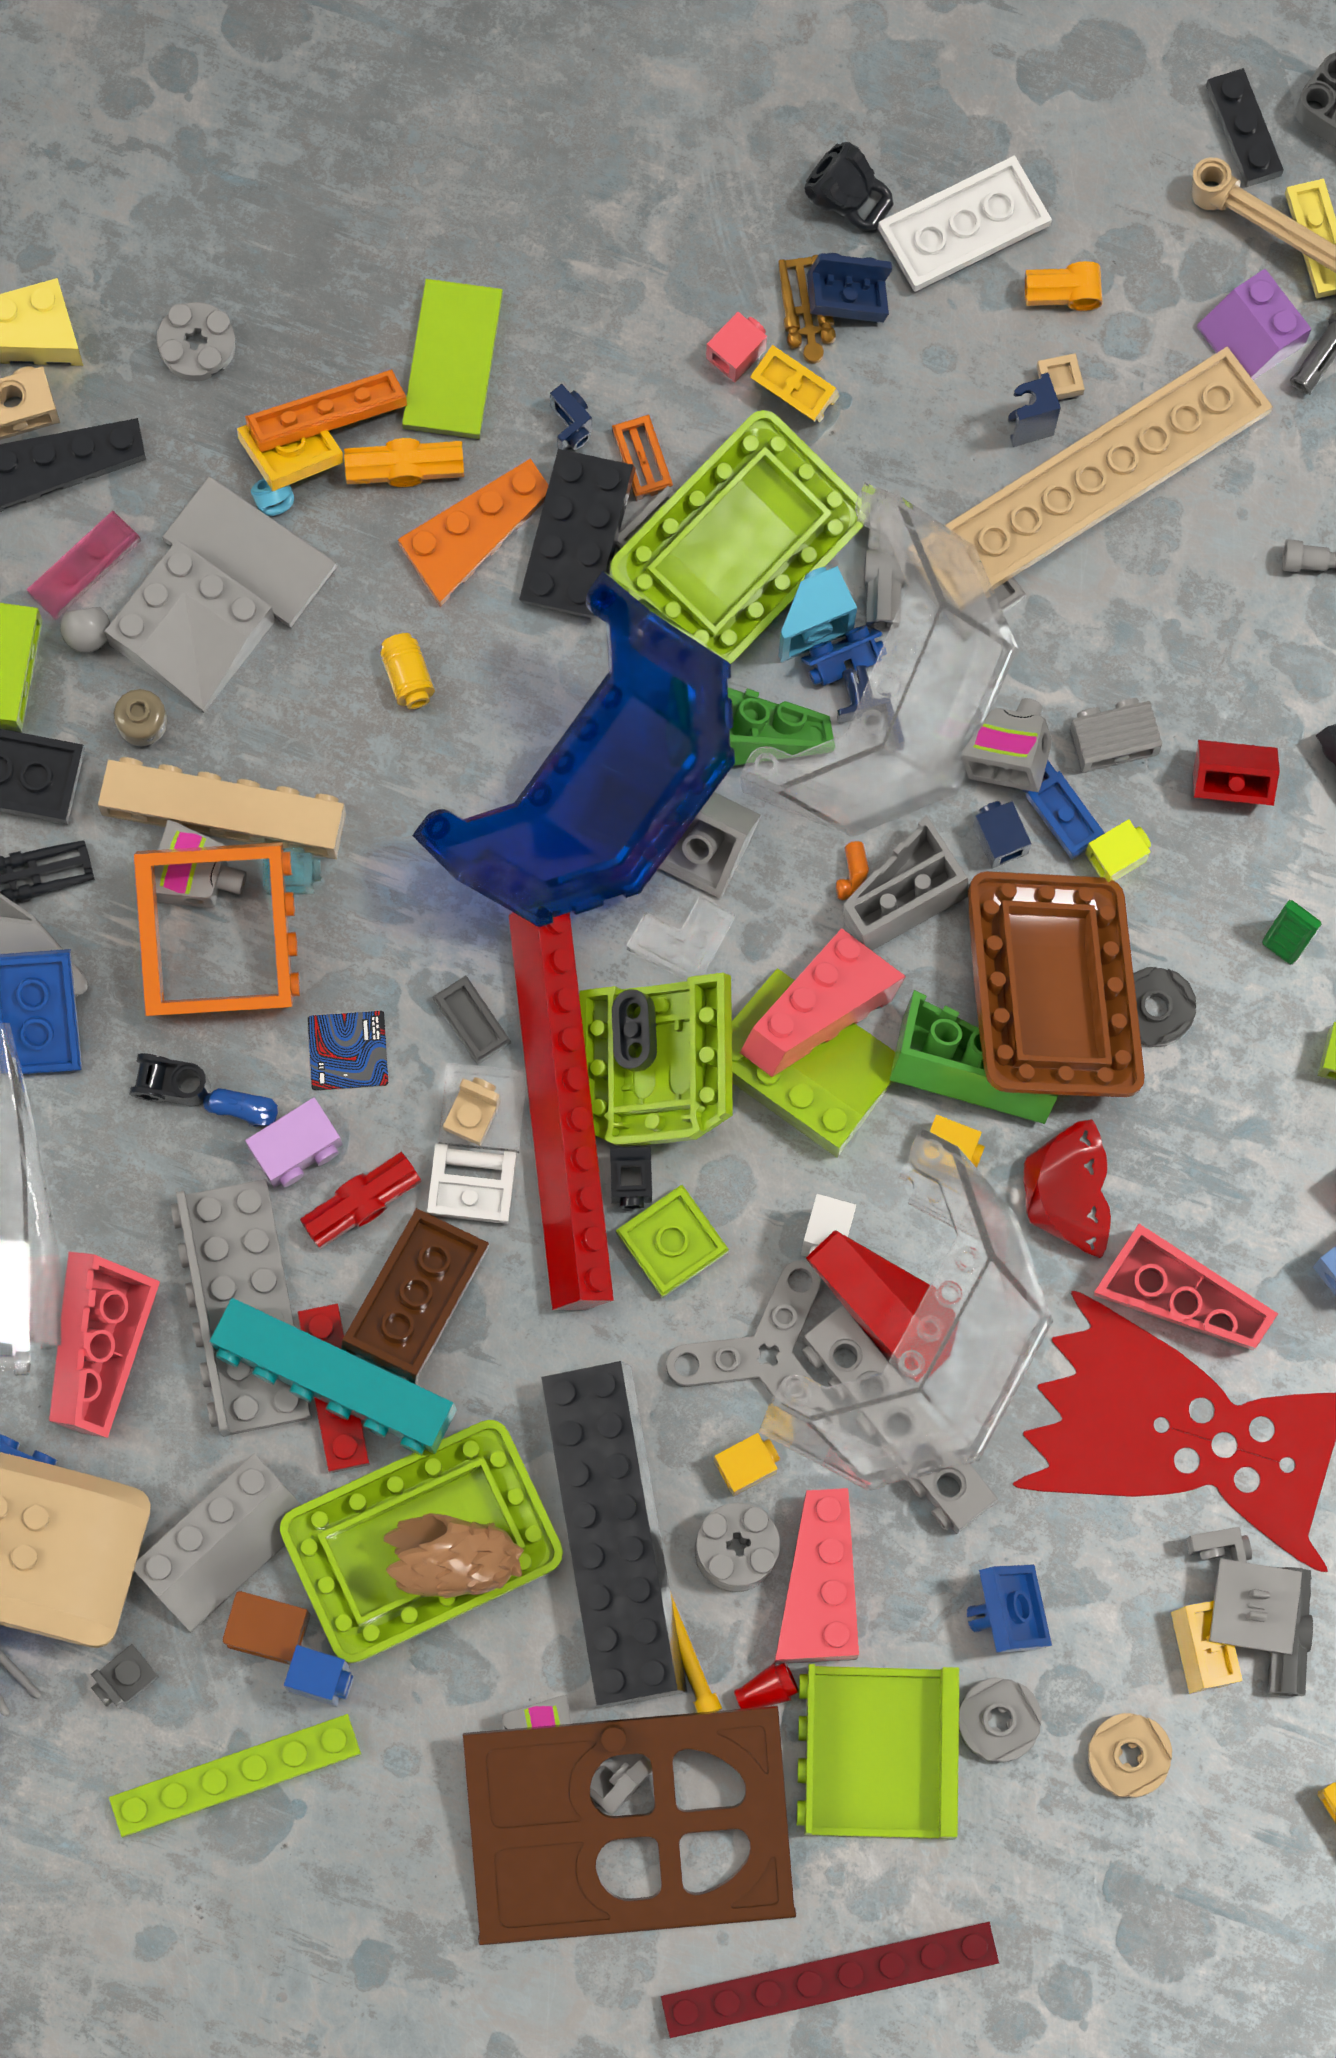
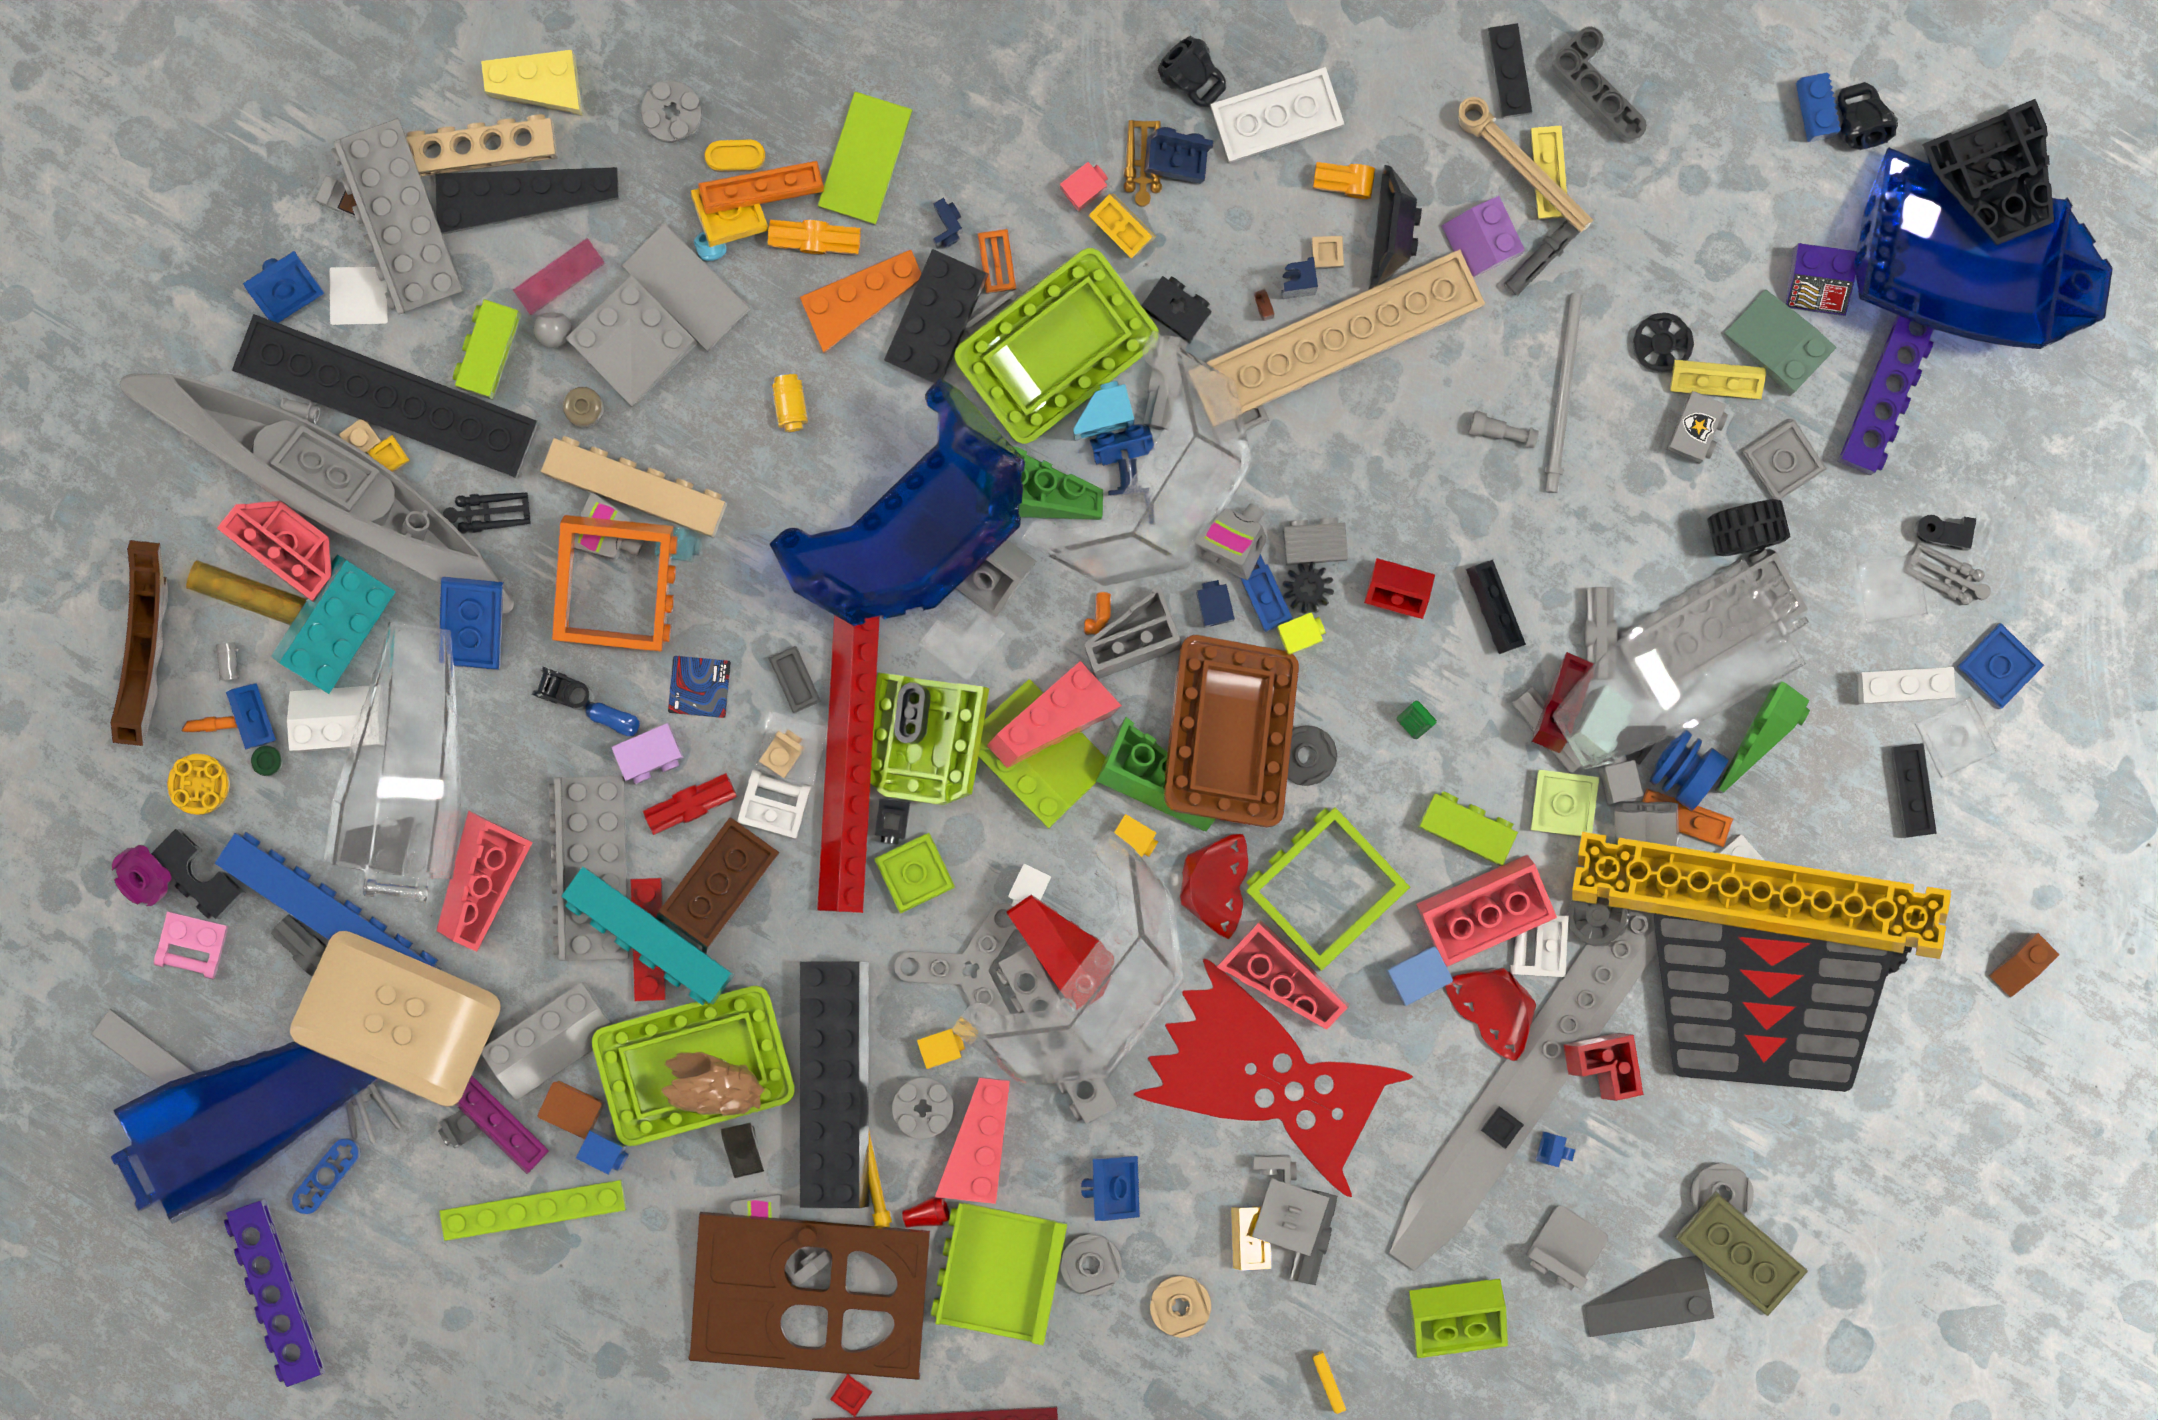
camera: 10 degrees right, 10 degrees up
none -> magenta tile [455,1076,549,1174]
none -> yellow tile [705,139,766,172]
none -> clear smoke slope [721,1122,764,1178]
none -> red tile [830,1374,873,1417]
none -> black brick [1141,276,1212,344]
none -> lime window [1245,807,1411,971]
none -> copper tile [1254,289,1275,321]
none -> black gear [1282,562,1334,614]
none -> black wedge [1369,165,1422,289]

